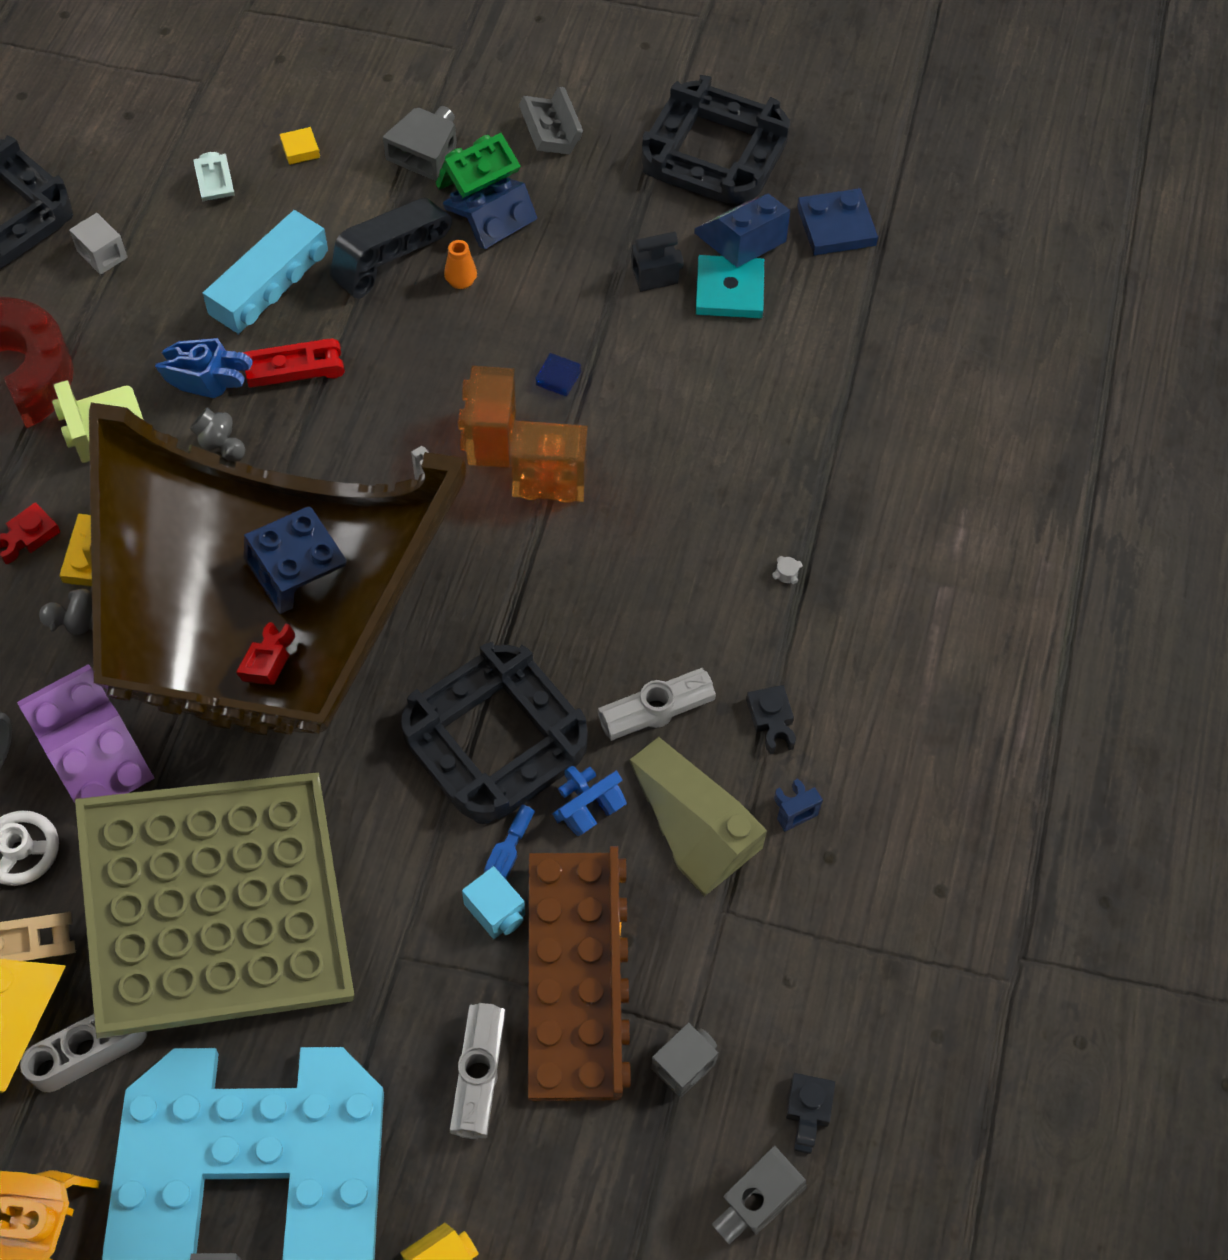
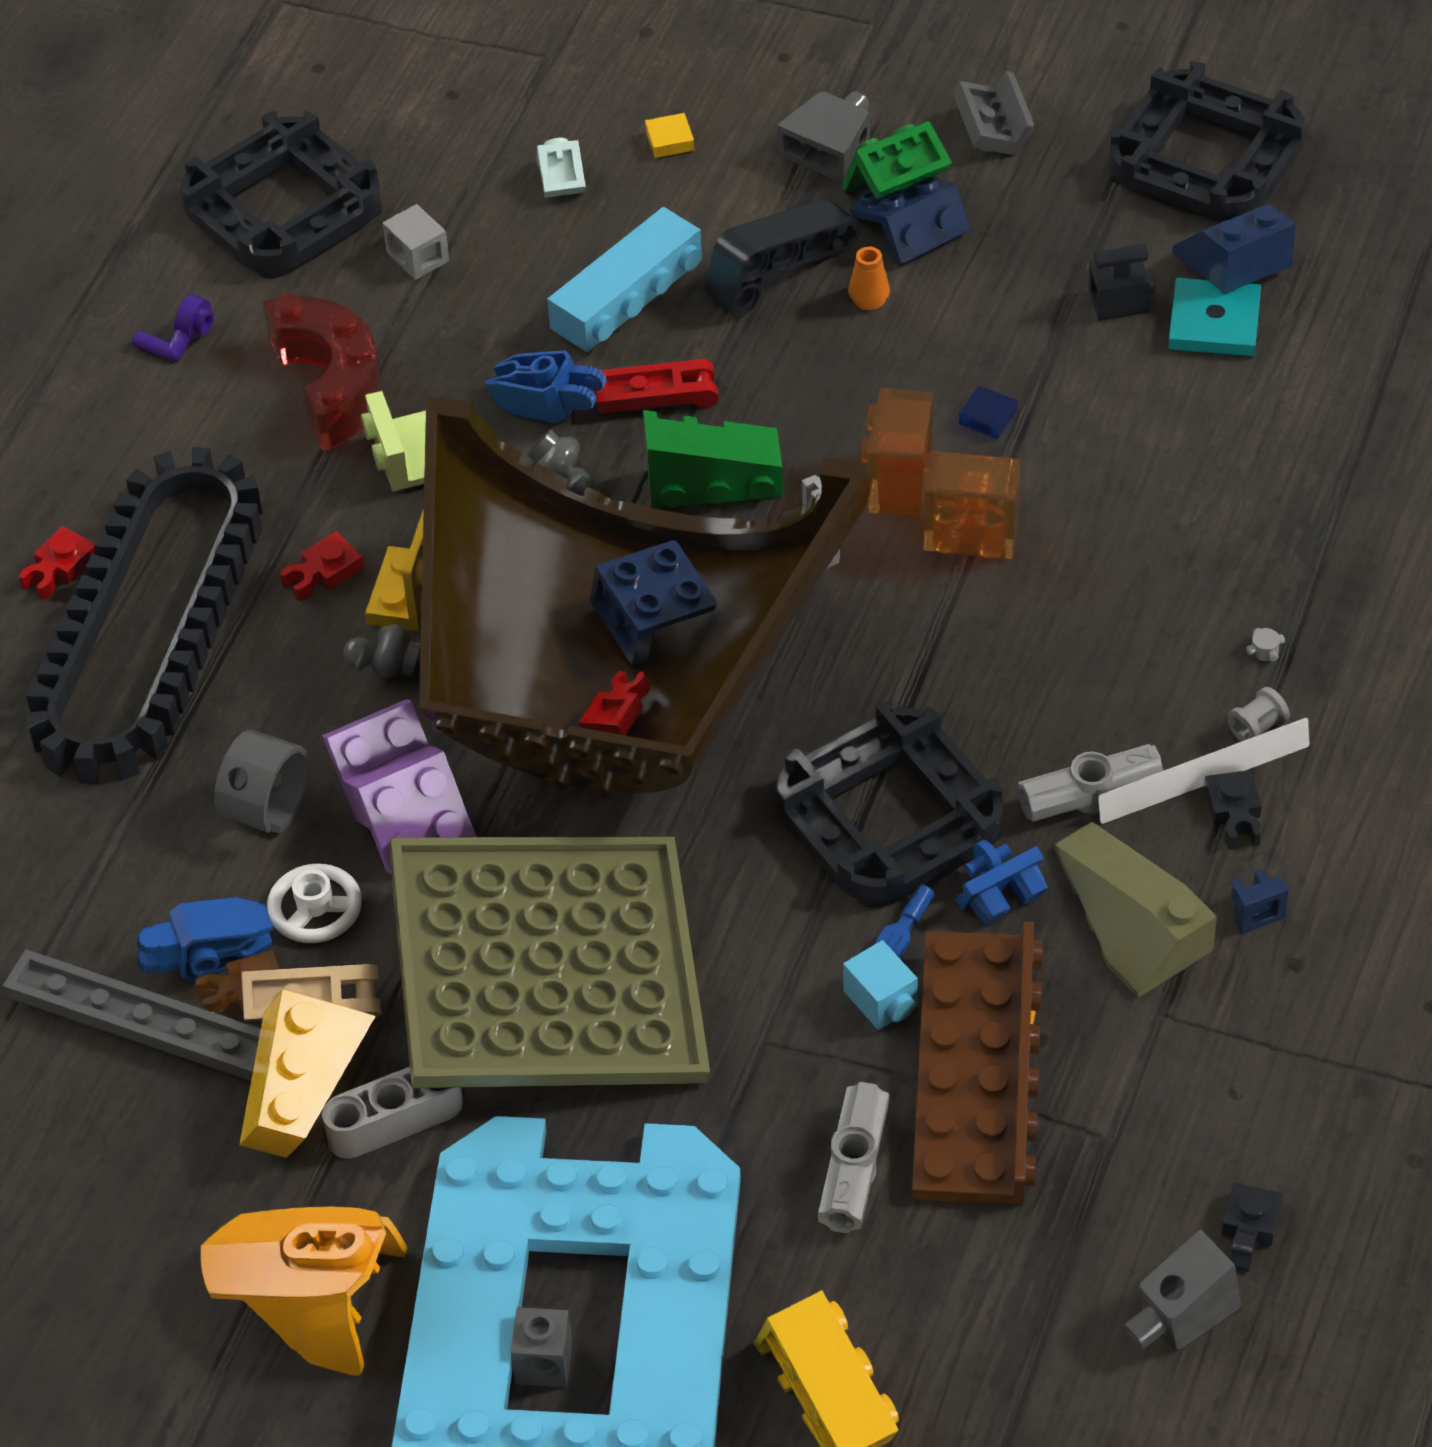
camera: 10 degrees right, 10 degrees down
dark grey brick [651,1023,718,1098] -> none
dark blue plate [797,188,878,255] -> none
none -> green wedge [643,410,783,508]
none -> white sticker [1098,718,1309,824]
none -> light grey bush [1227,687,1290,741]

